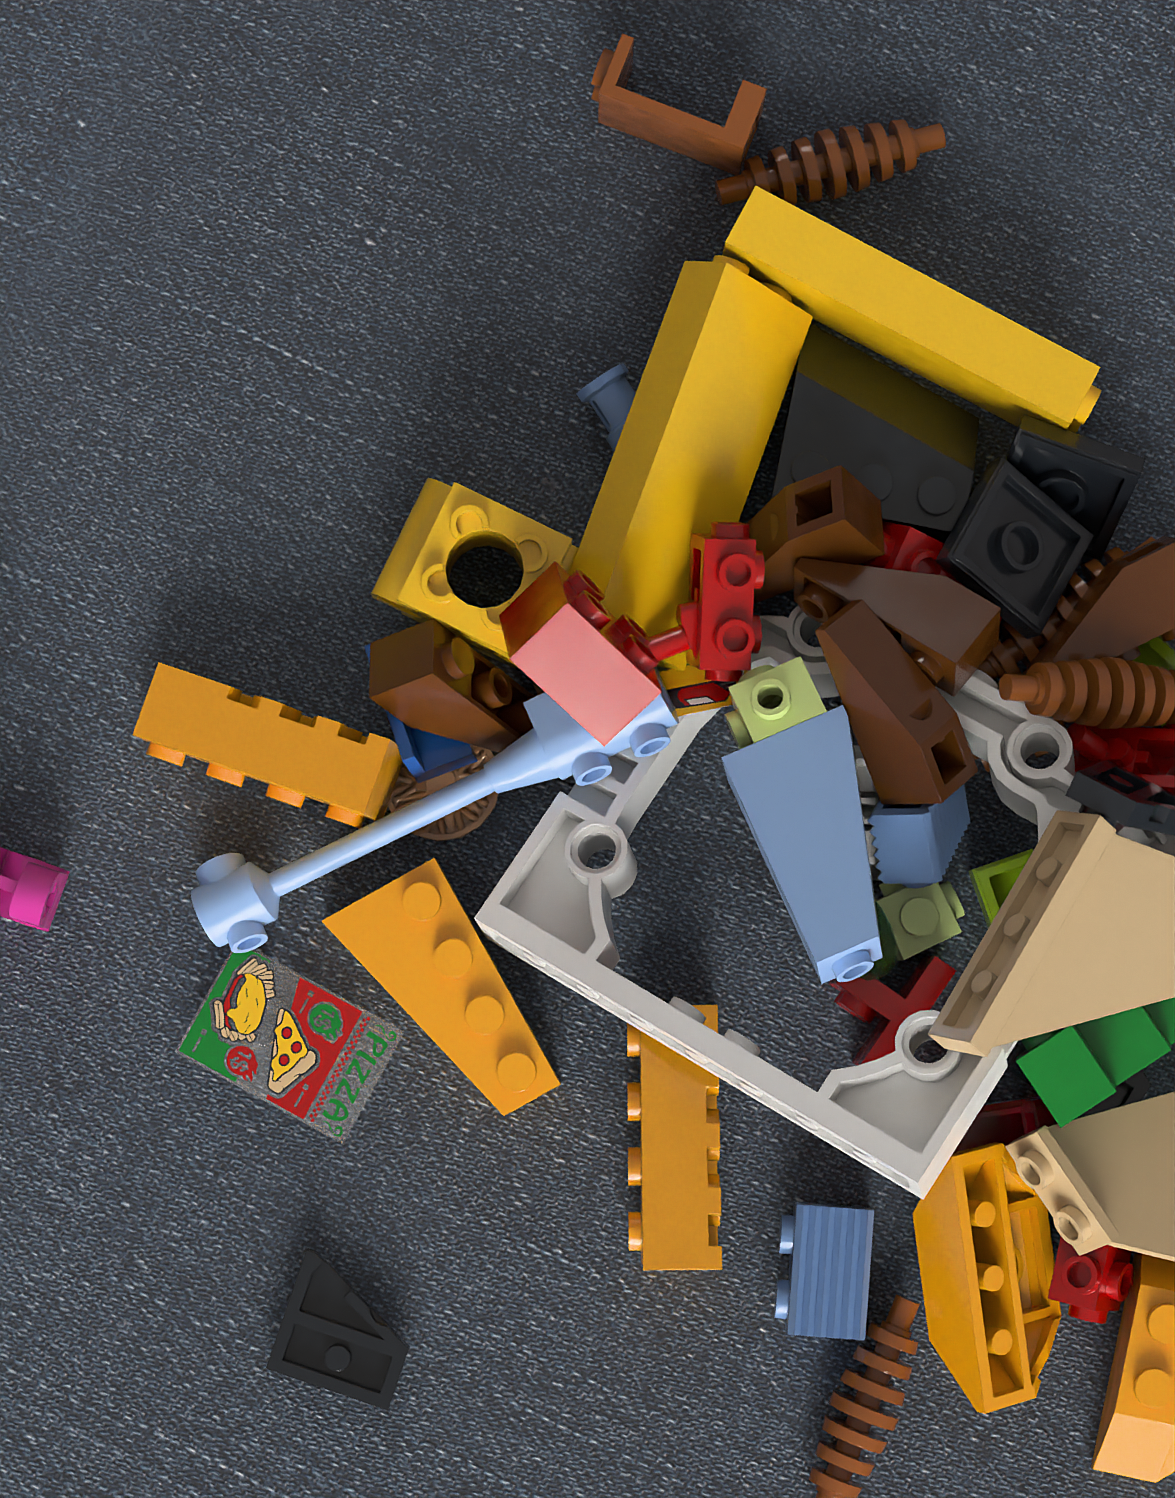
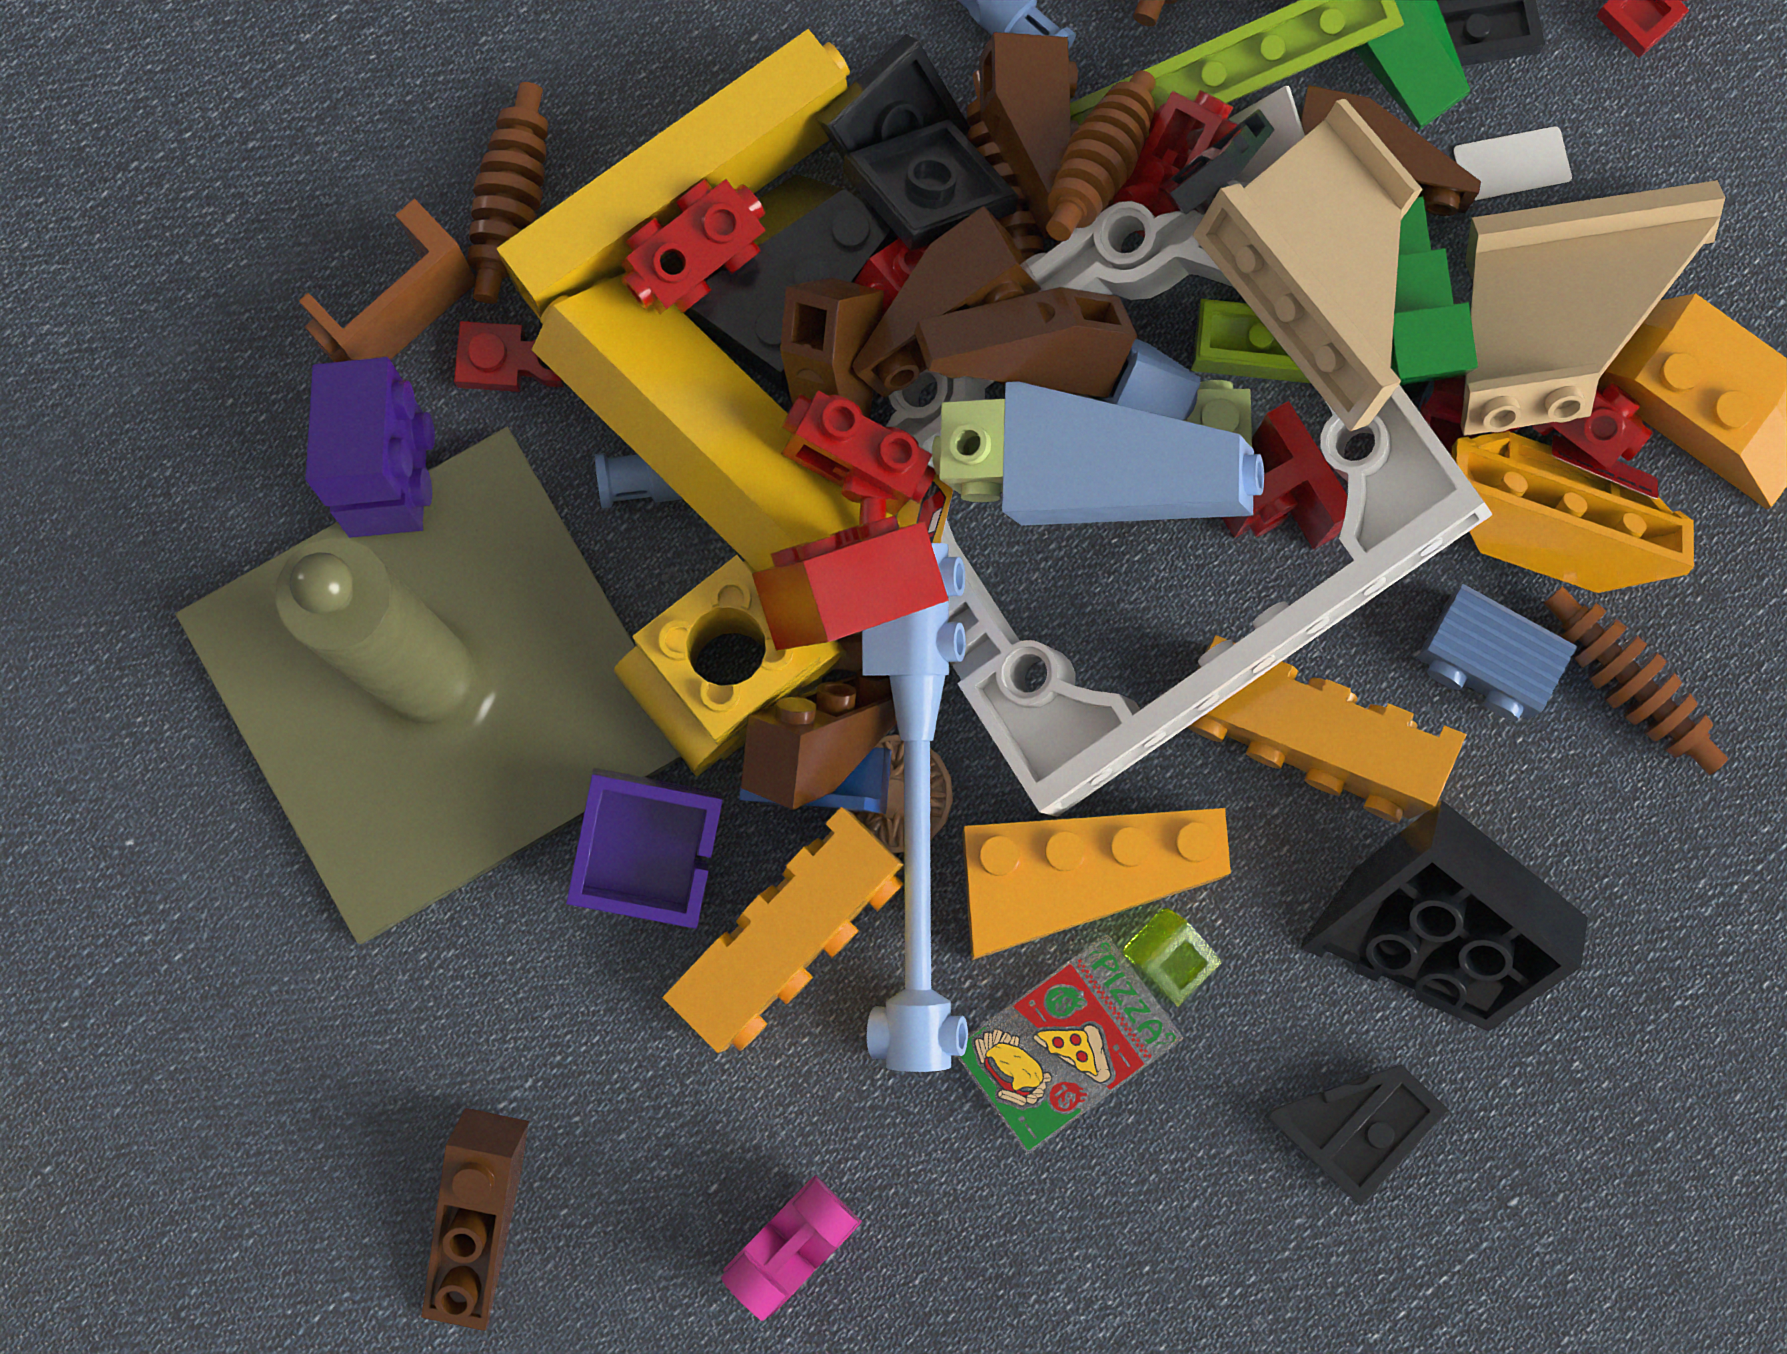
camera: 65 degrees left, 5 degrees down
none -> olive piece [175,426,682,944]
none -> dark purple piece [305,357,435,538]
none -> red plate [454,321,564,392]
none -> dark purple piece [566,768,723,929]
none -> red brick [620,179,766,314]
none -> clear neon green slope [1123,908,1223,1007]
none -> black wedge [1301,800,1588,1031]
none -> red sticker [1551,435,1658,499]

